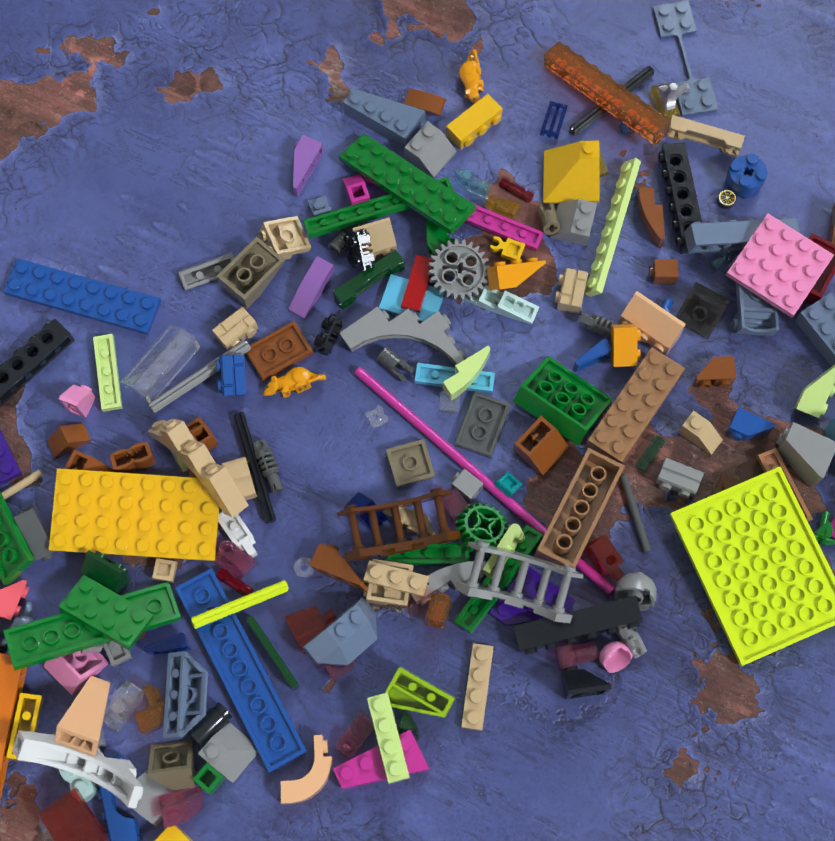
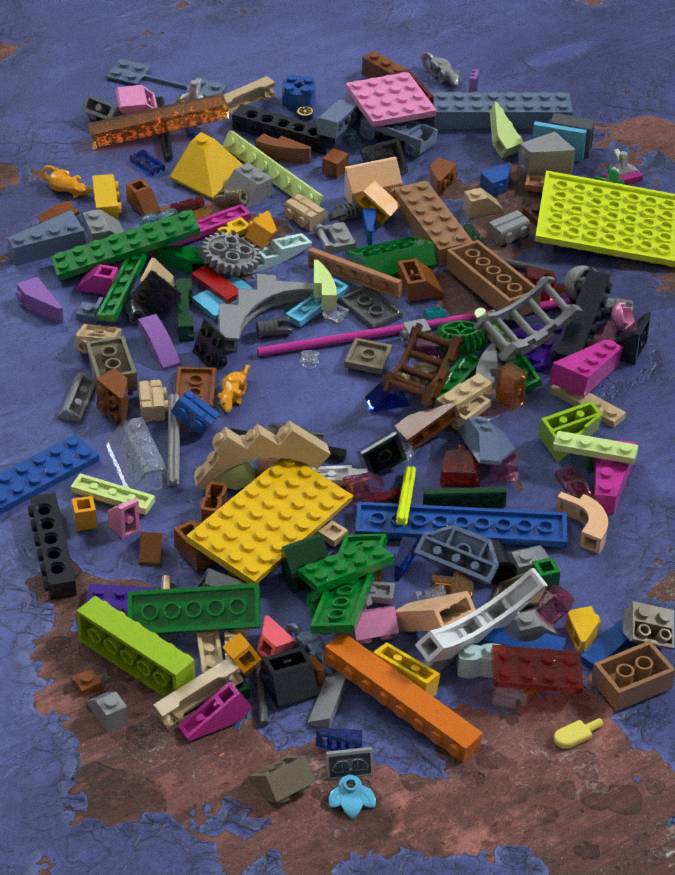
camera: 60 degrees left, 30 degrees down
none -> light orange slope [69,496,97,531]
none -> light grey brick [81,94,123,126]
none -> dark orange slope [95,368,129,428]
none -> bright pink slope [115,85,159,126]
none -> dark orange slope [126,178,161,219]
none -> nougat tile [307,247,403,299]
none -> light grey plate [313,222,356,254]
none -> black slope [356,431,407,479]
none -> dark pink wedge [549,339,623,397]

